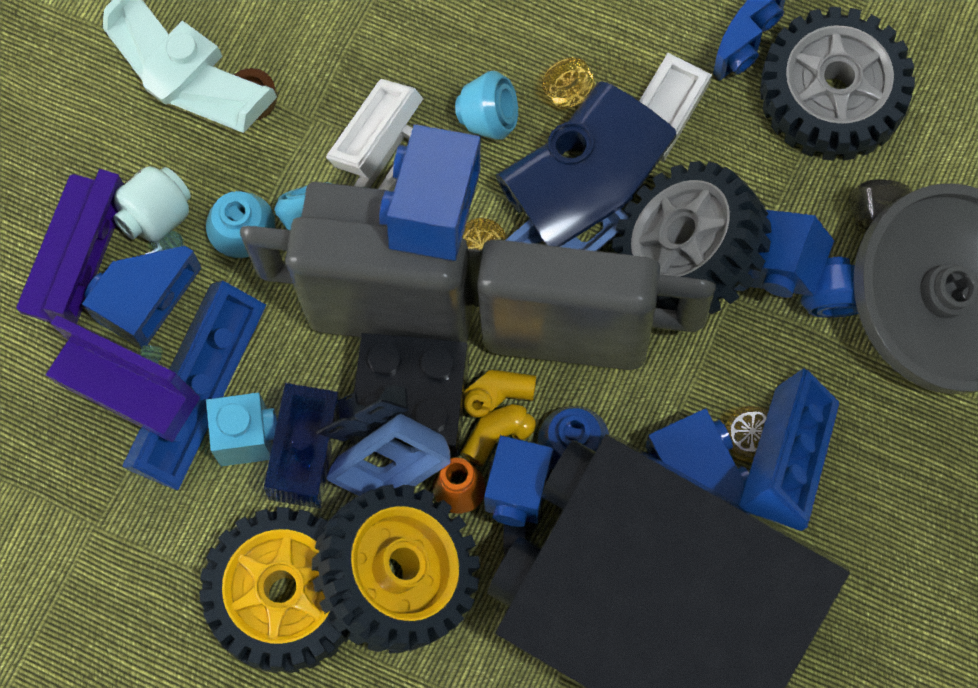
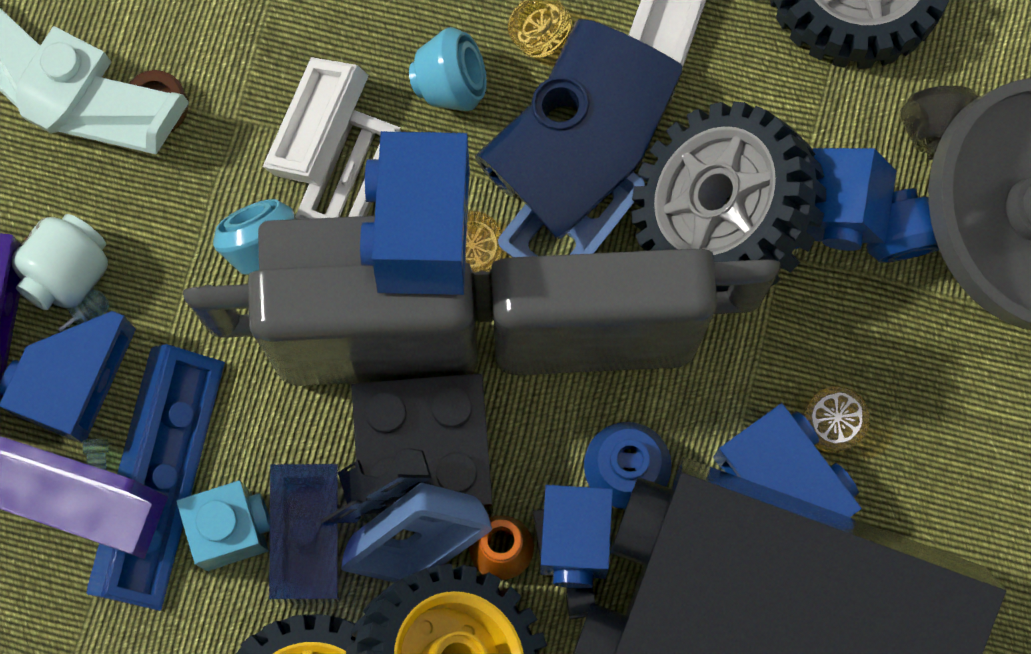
camera: 15 degrees left, 5 degrees up
medium azure cone [206,191,275,258] -> none
yellow arm [460,404,536,466] -> none
yellow arm [463,370,537,418] -> none
blue slope [739,368,839,531] -> none

